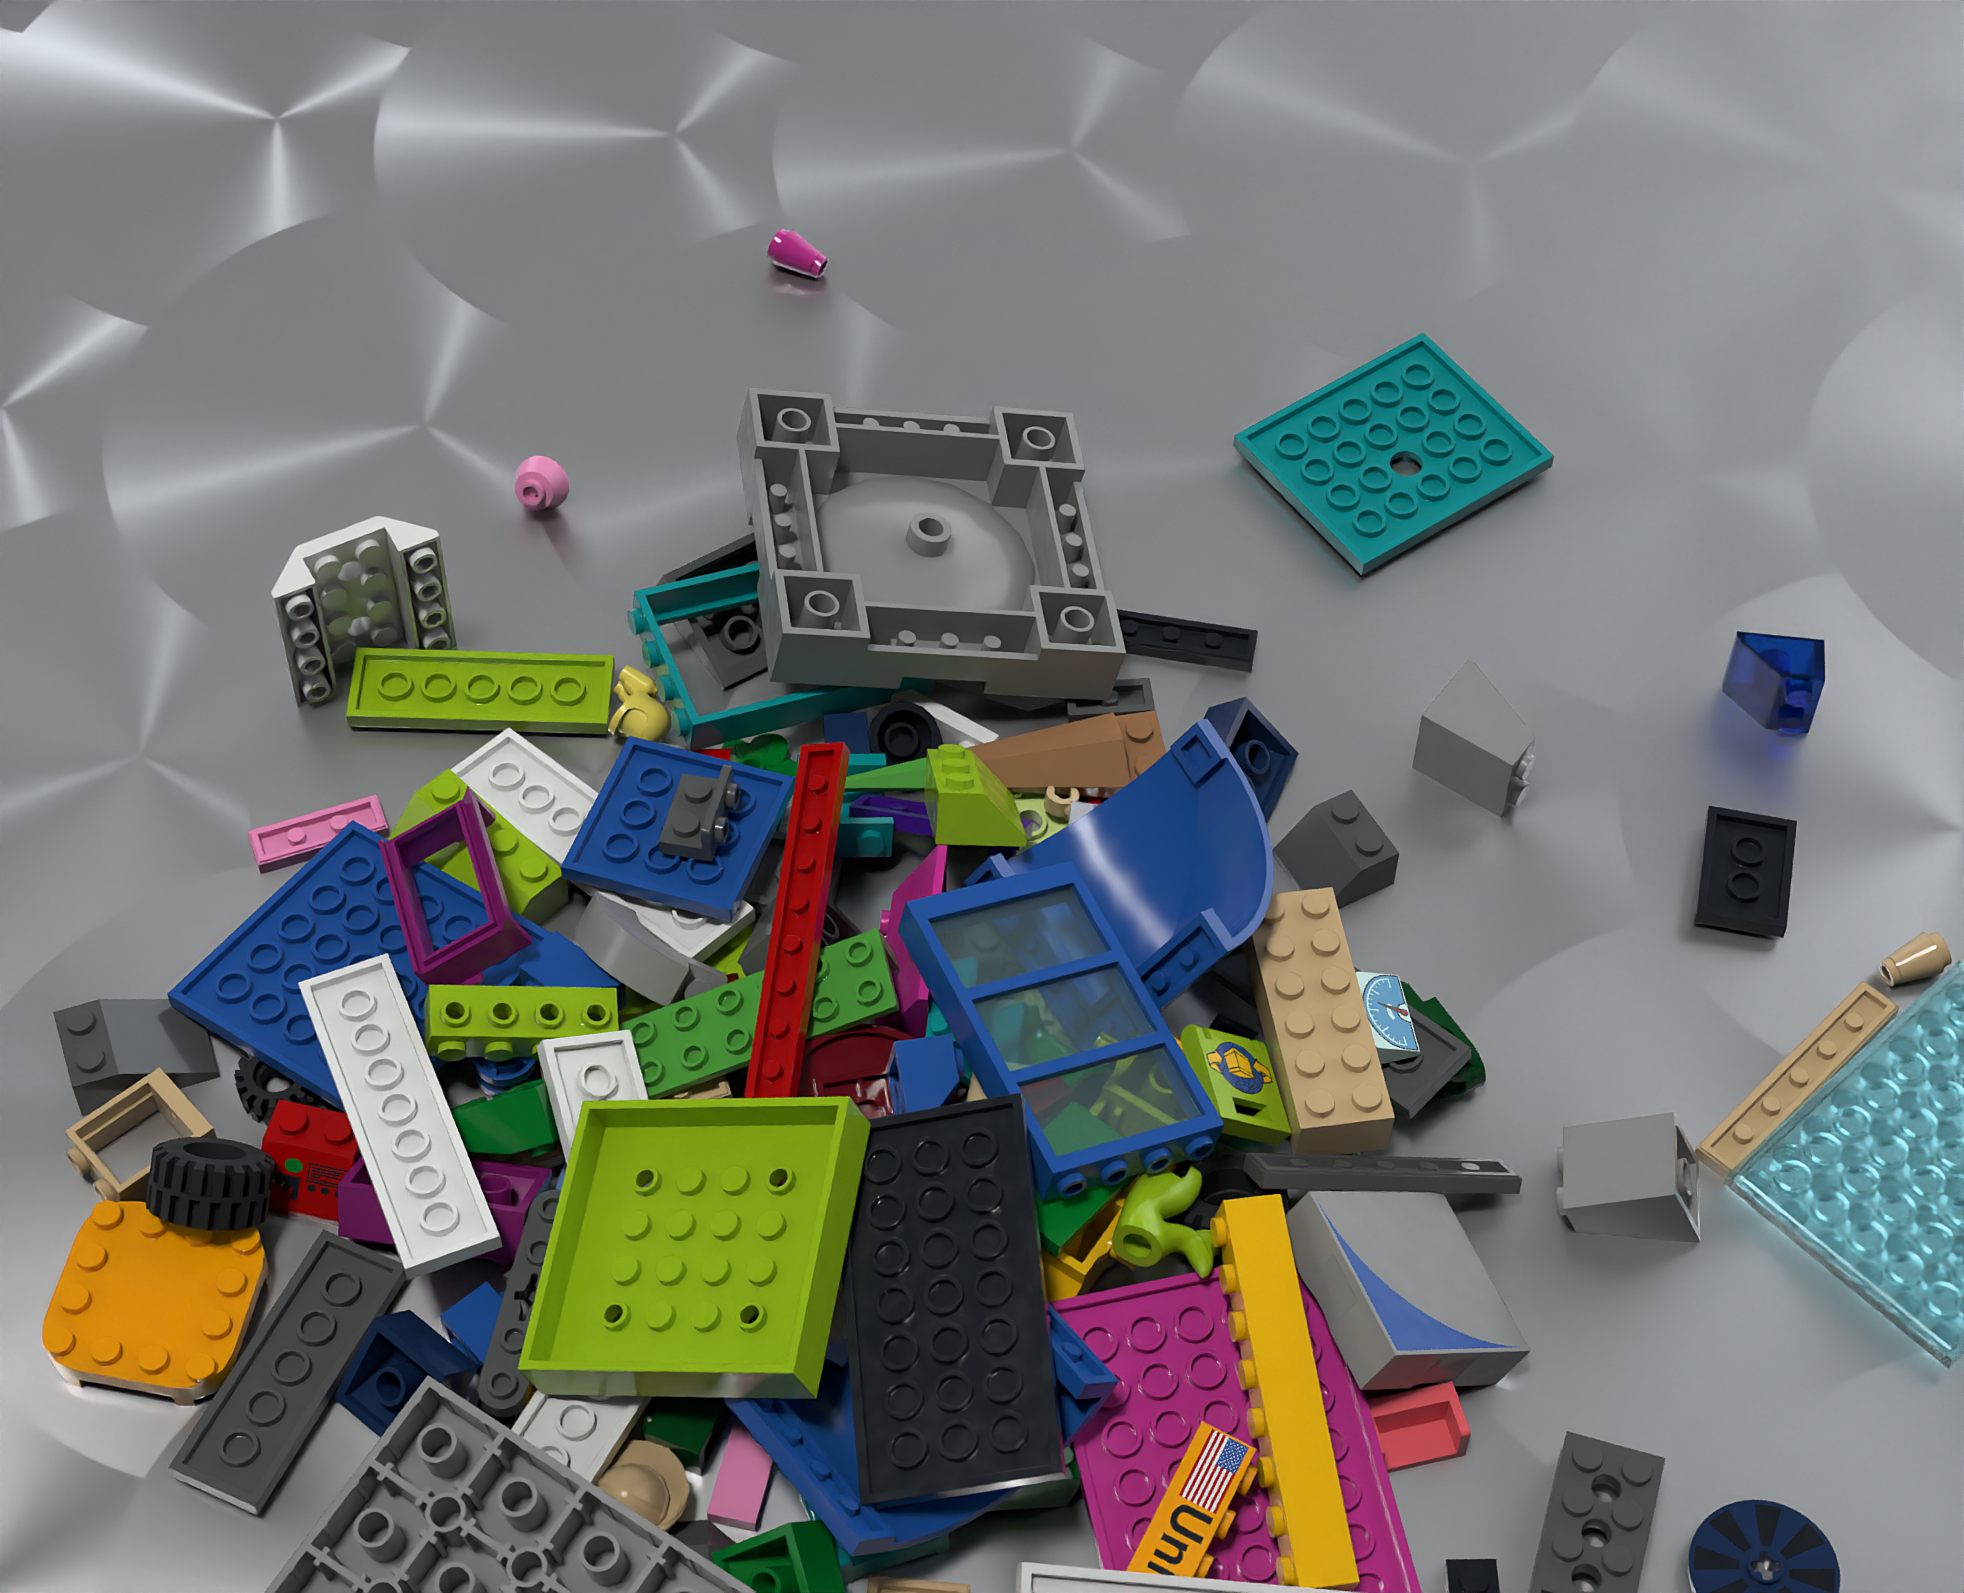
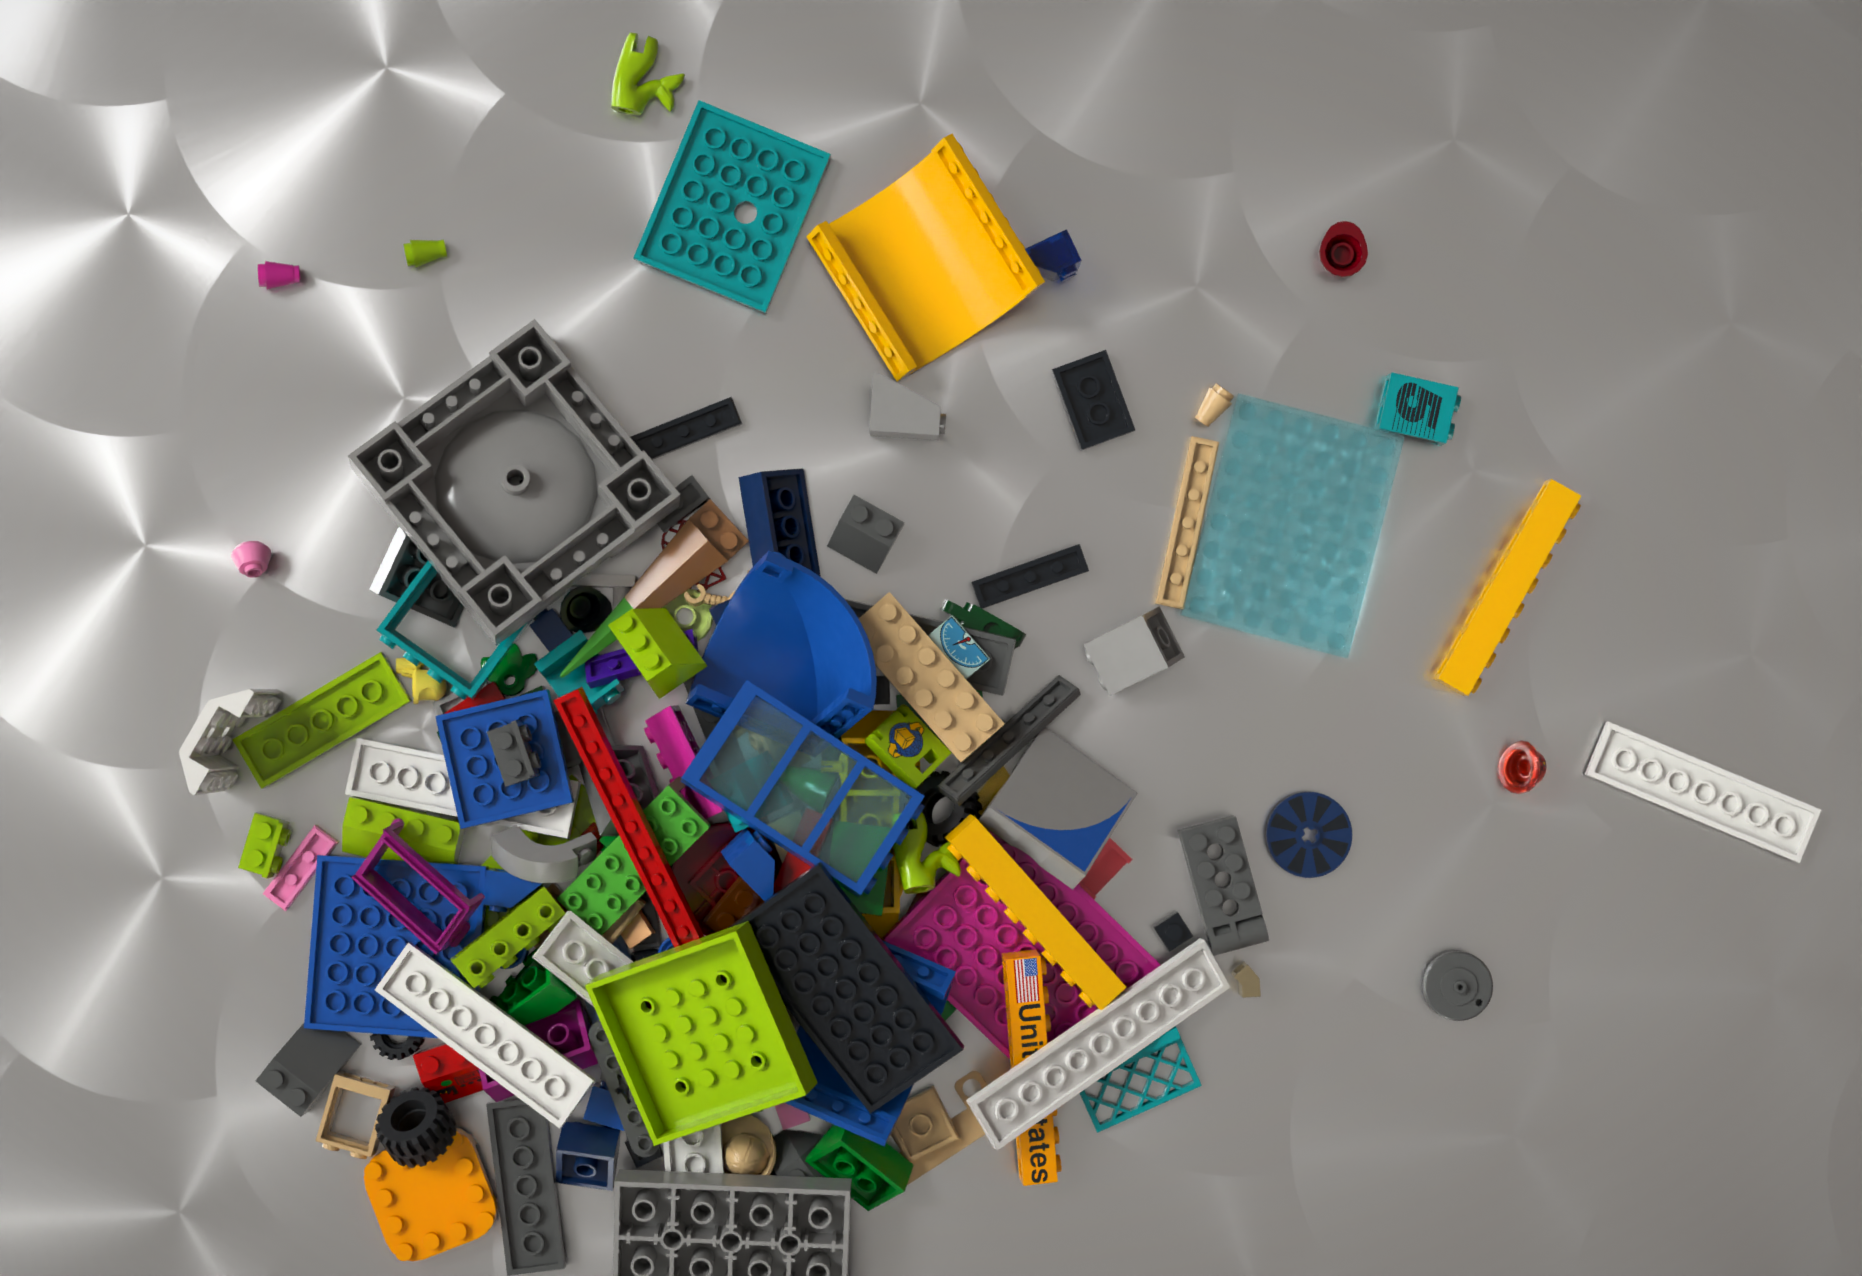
camera: 30 degrees left, 35 degrees up
none -> lime bracket [238,812,291,879]
none -> lime cone [403,239,447,268]
none -> lime piece [611,32,685,115]
none -> yellow panel [806,133,1045,382]
none -> black plate [971,544,1089,609]

